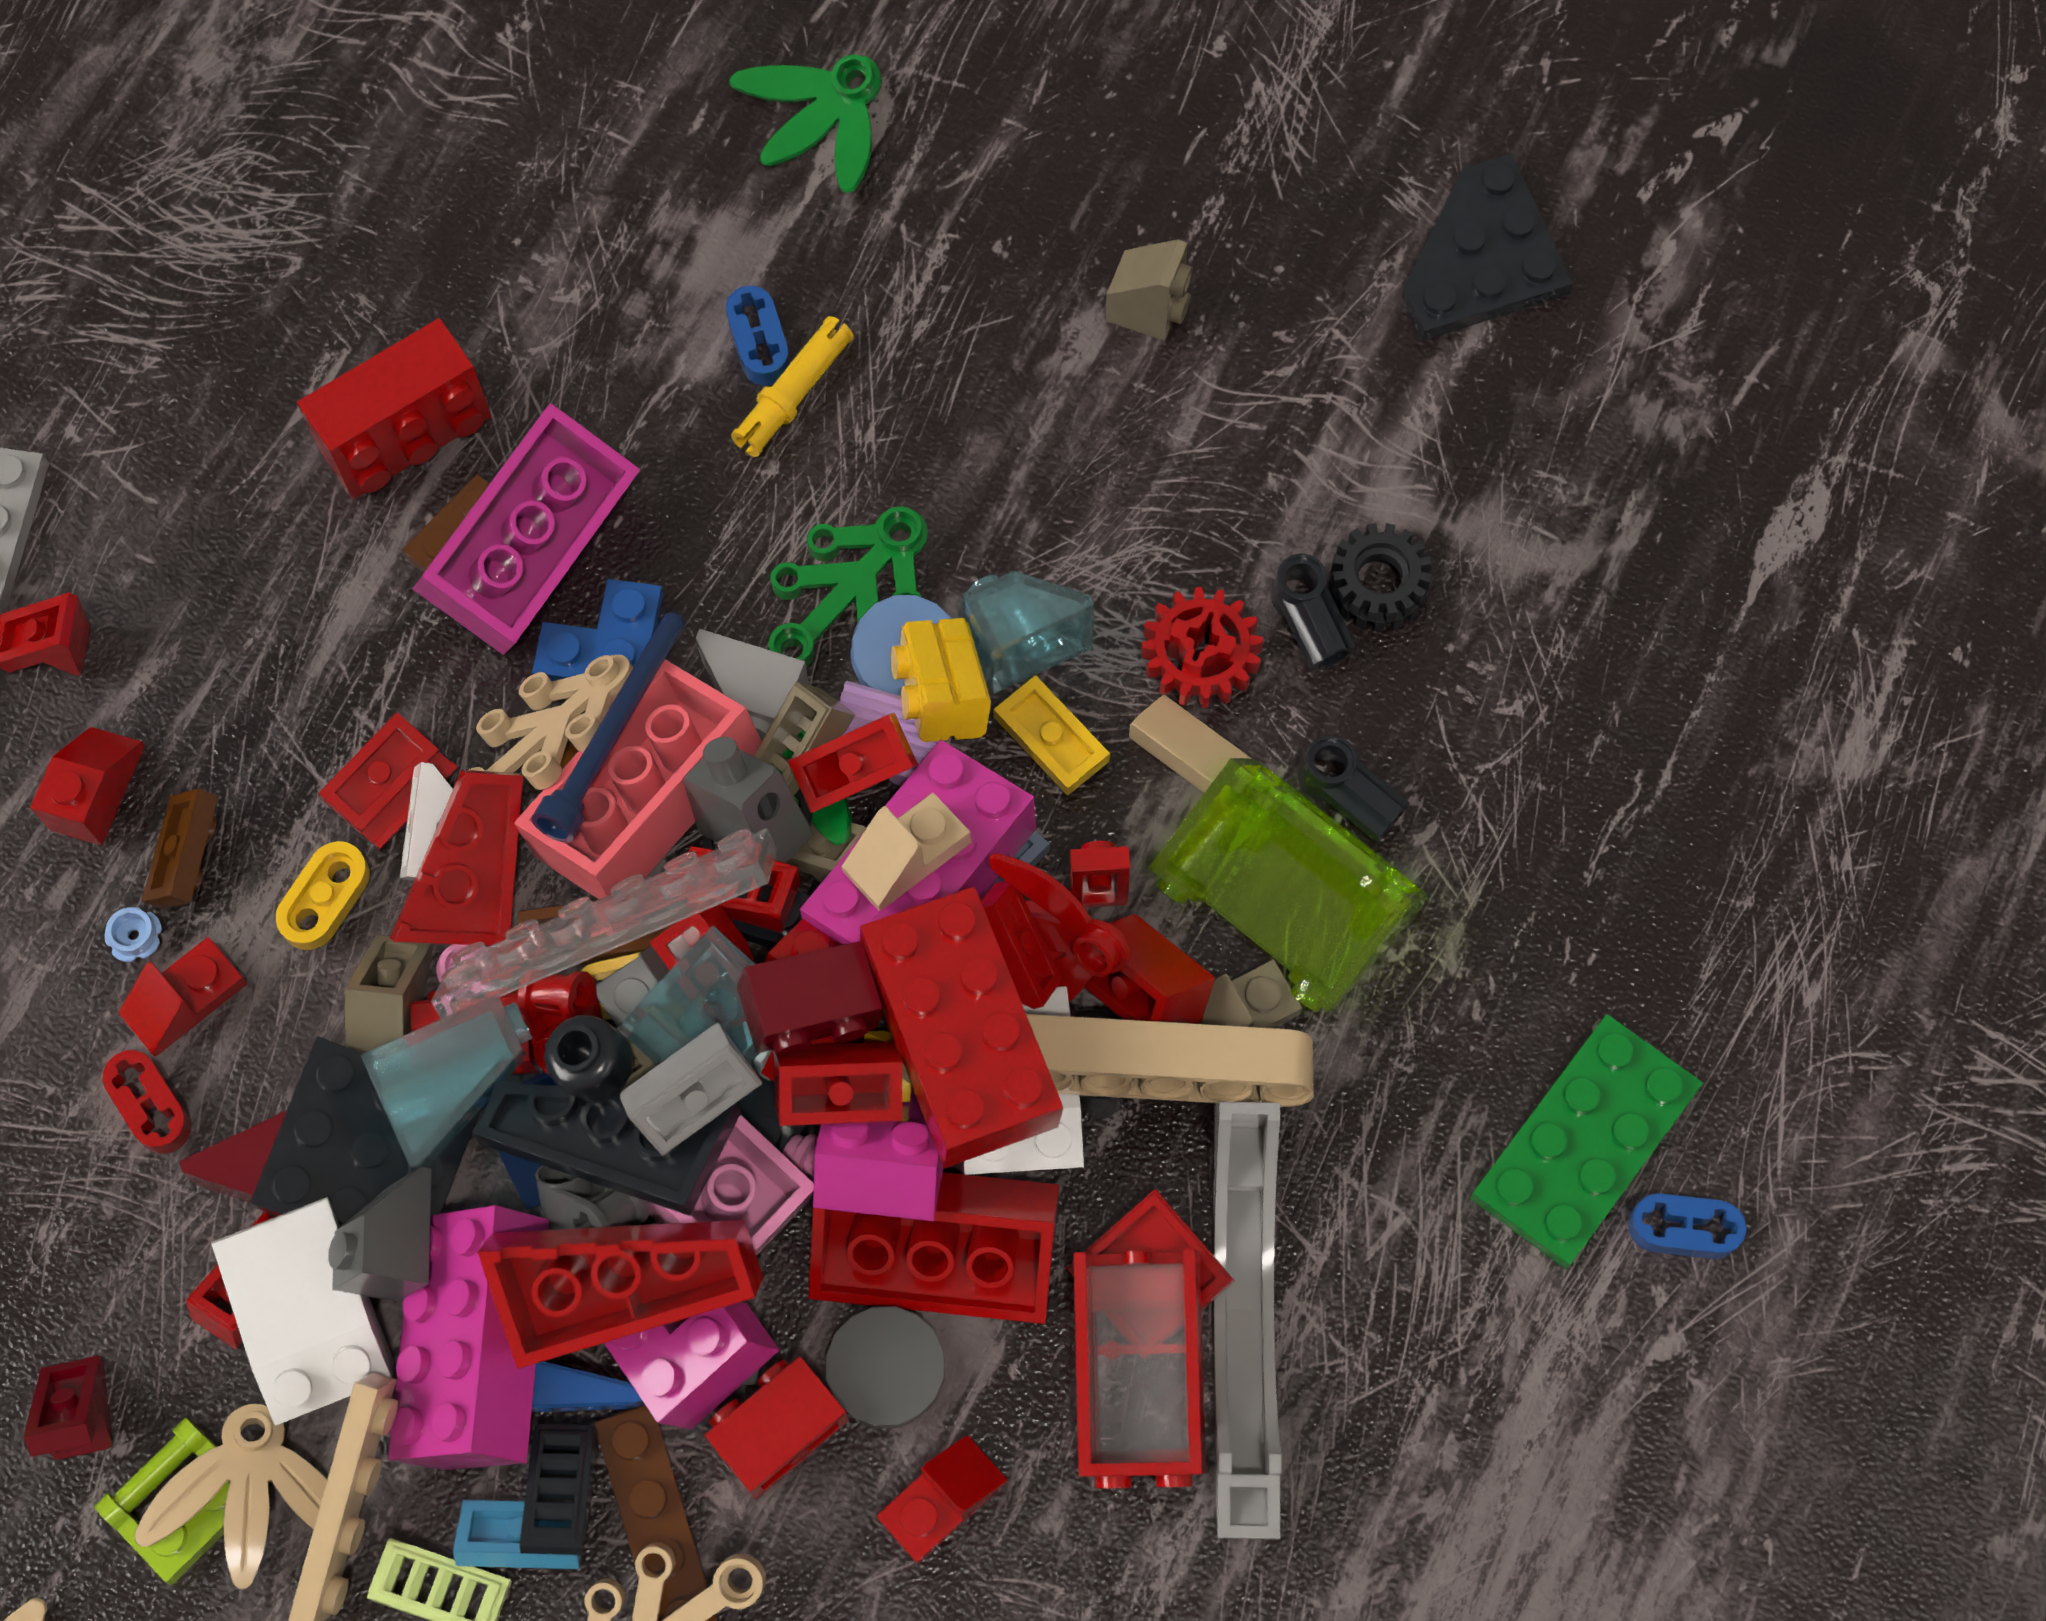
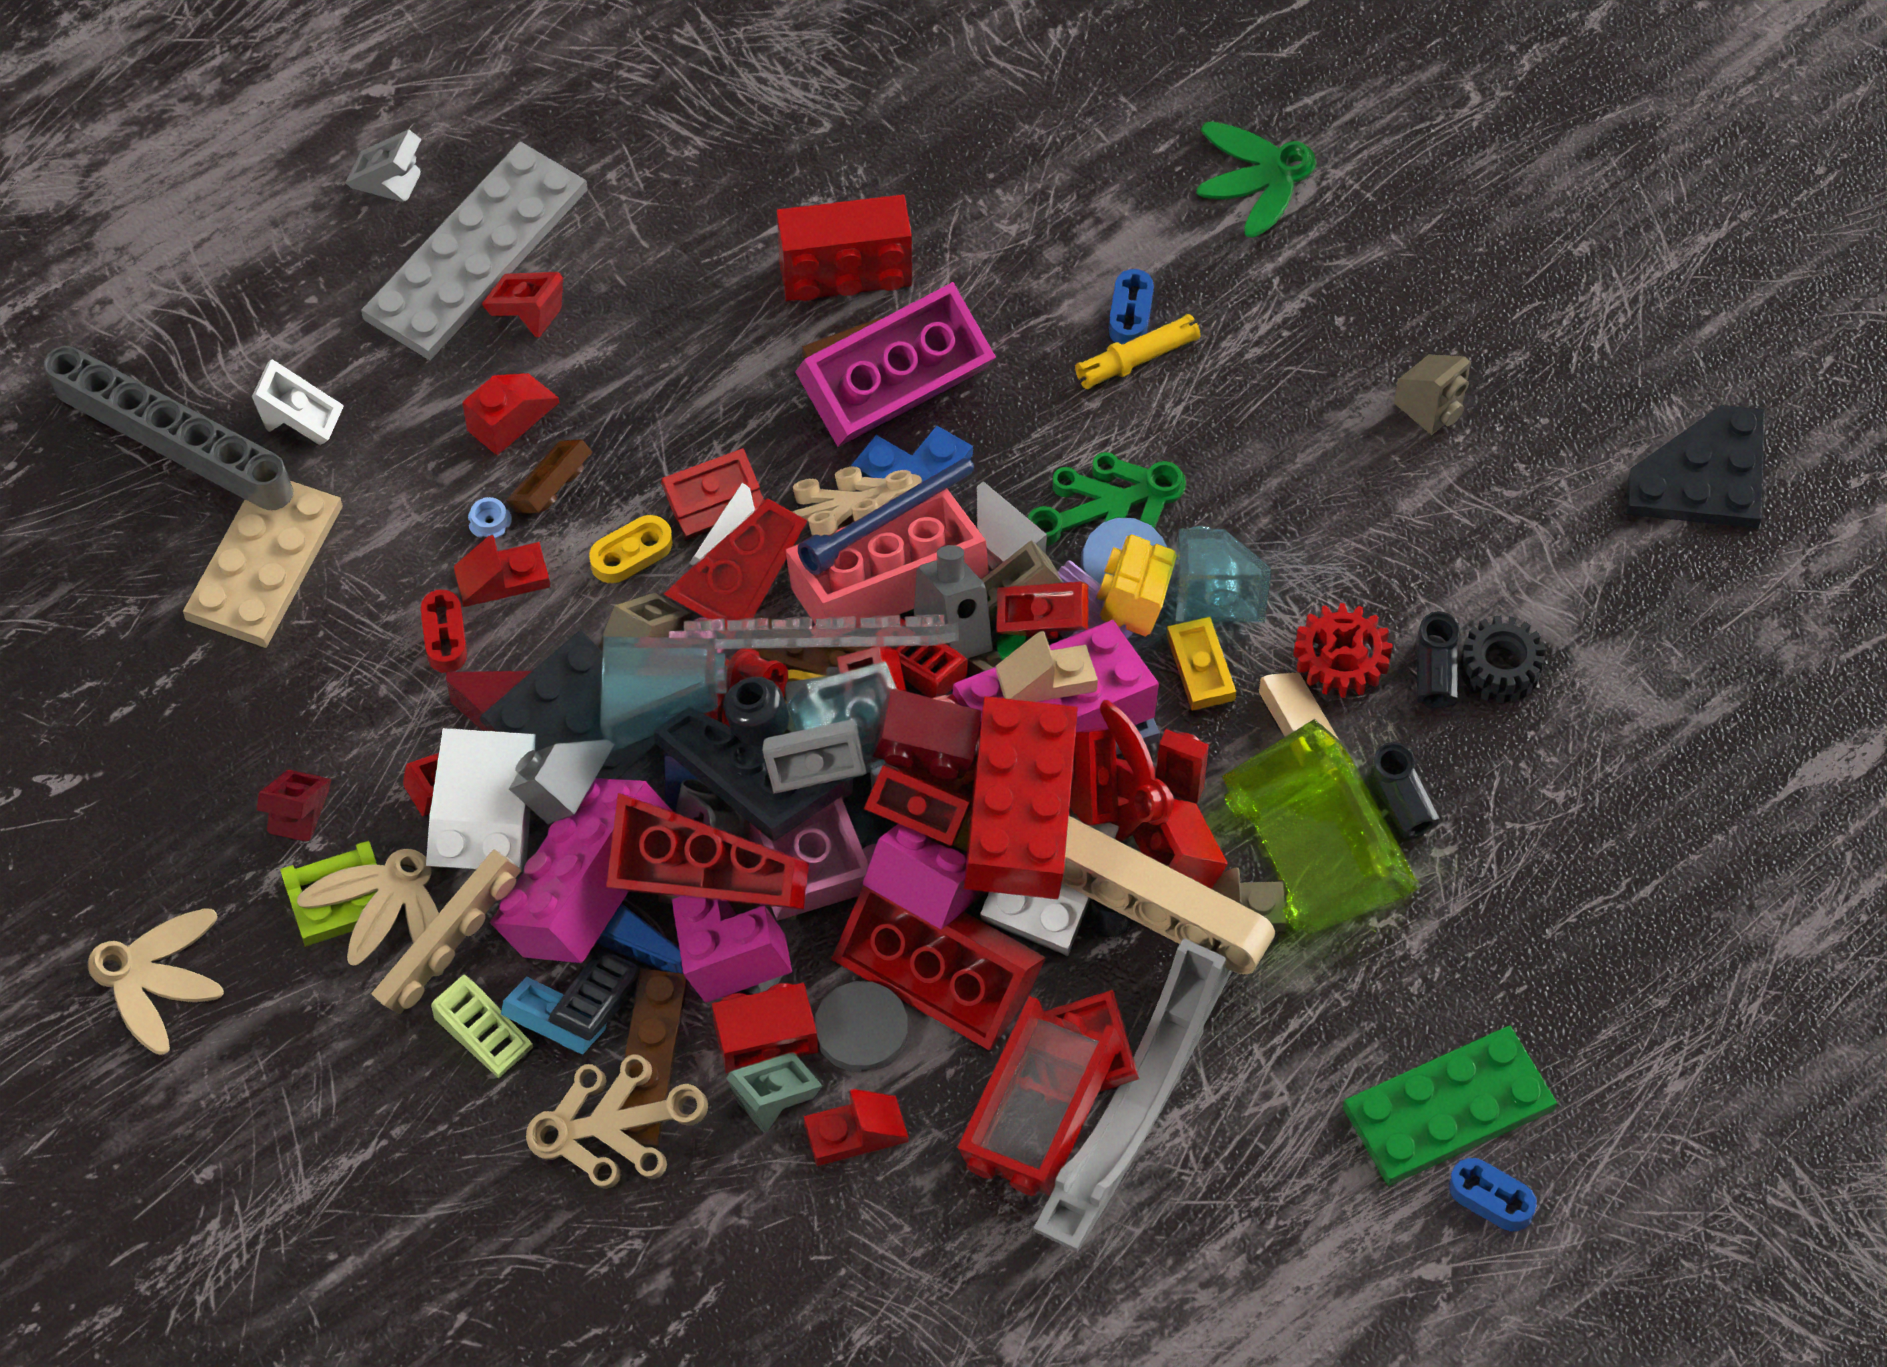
camera: 25 degrees right, 10 degrees down
none -> sand green slope [727,1052,822,1133]

